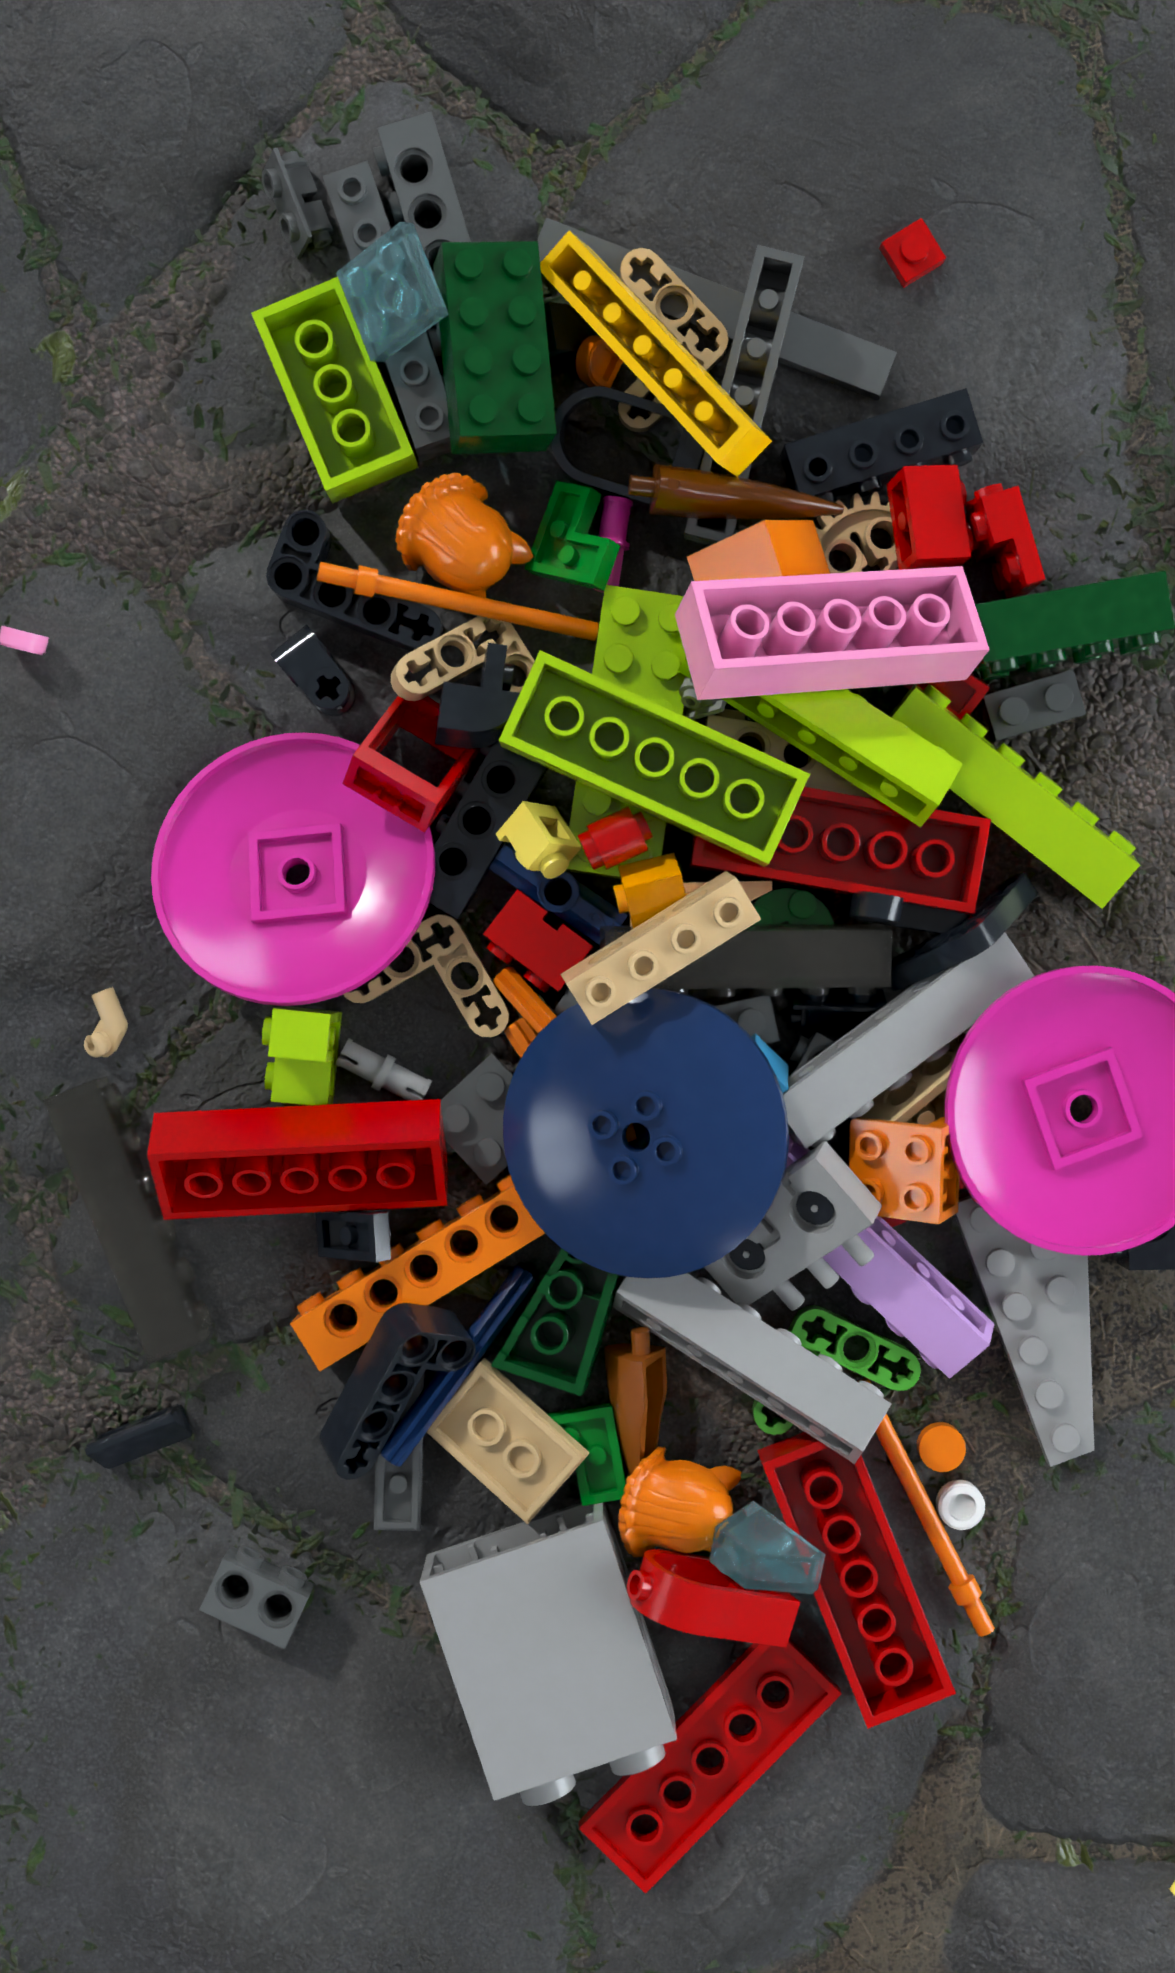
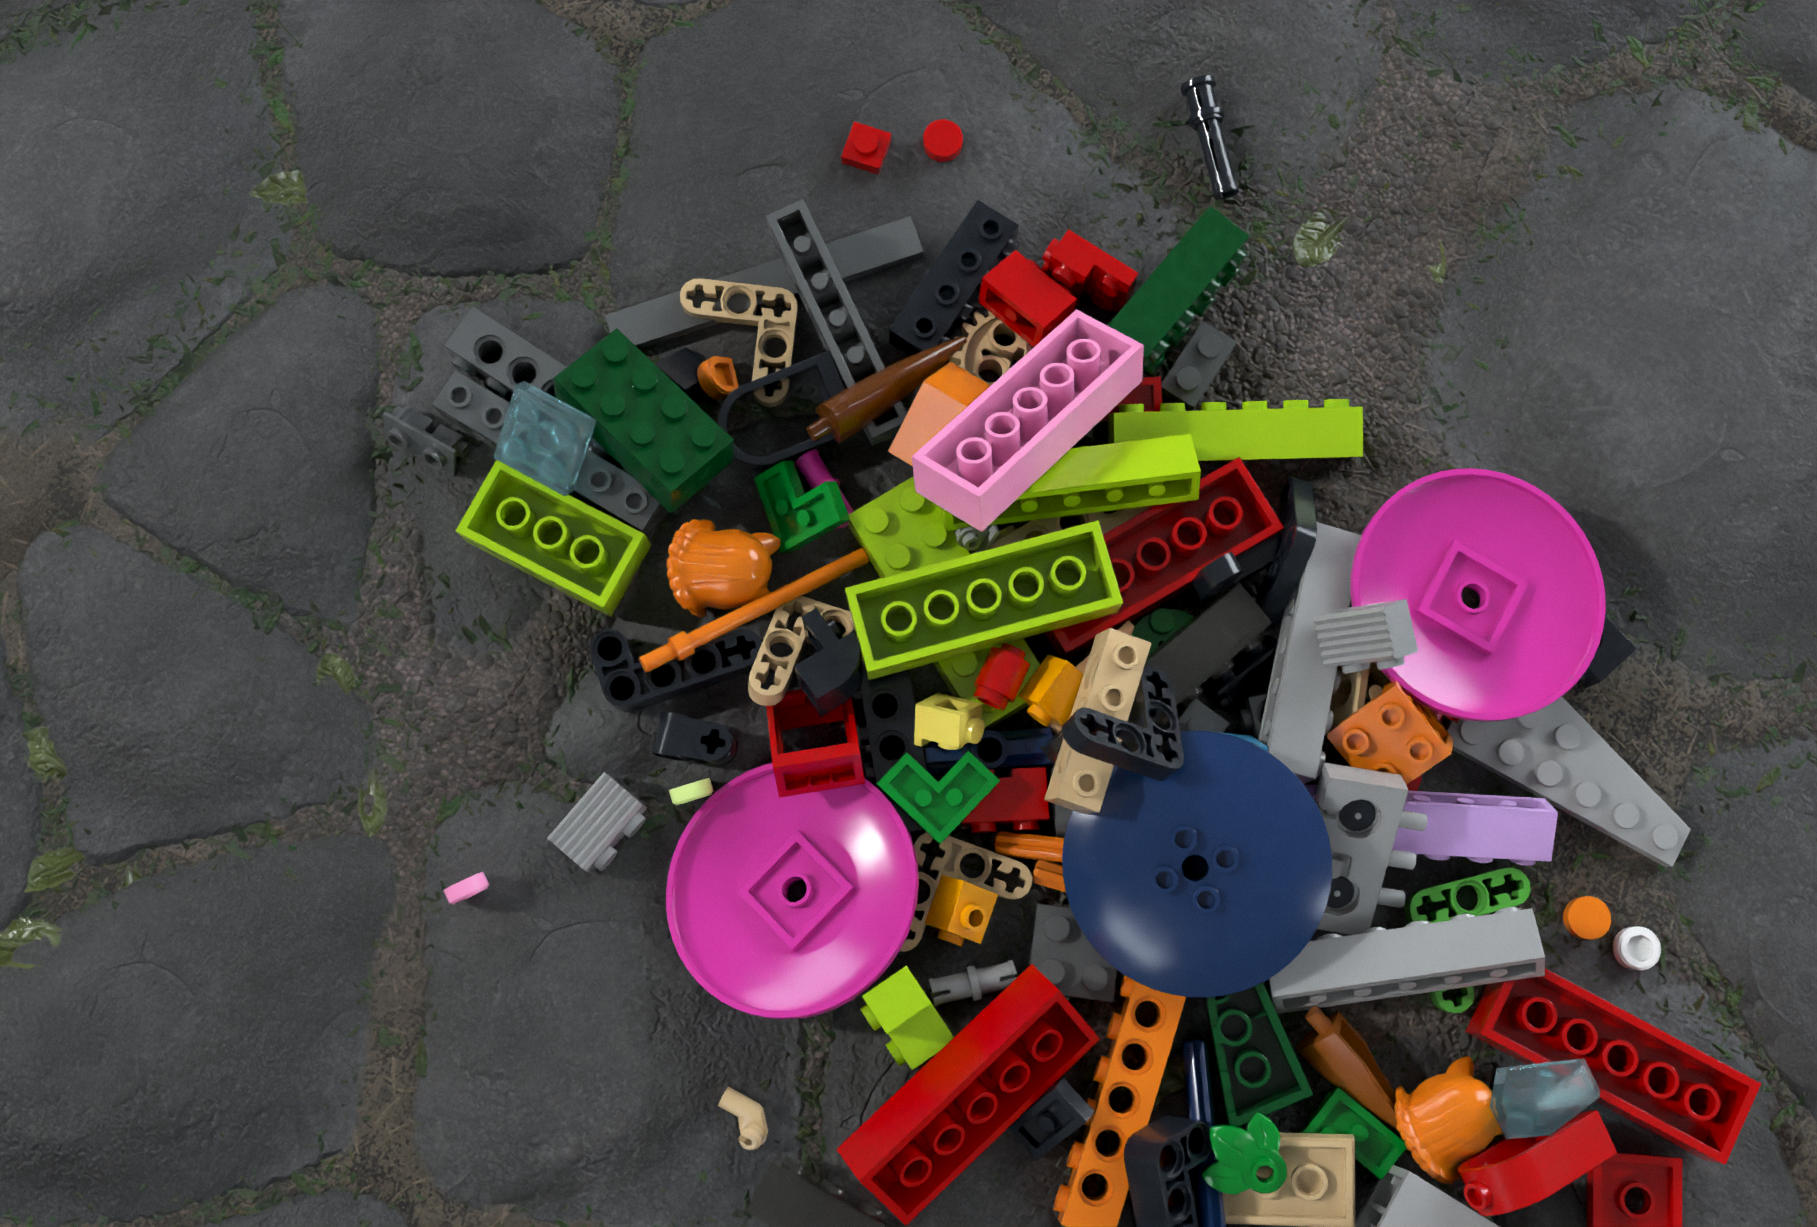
camera: 45 degrees left, 10 degrees down
yellow brick [540,230,772,477] -> none
orange bar [857,1377,995,1637] -> none
none -> light grey brick [547,772,647,873]
none -> yellowish green tile [669,778,714,806]
none -> green plate [877,751,1000,845]
none -> red tile [923,119,963,162]
none -> light orange brick [924,875,998,947]
none -> black beam [1062,665,1184,781]
none -> green plate [1202,1112,1287,1195]
none -> light grey brick [1313,599,1418,673]

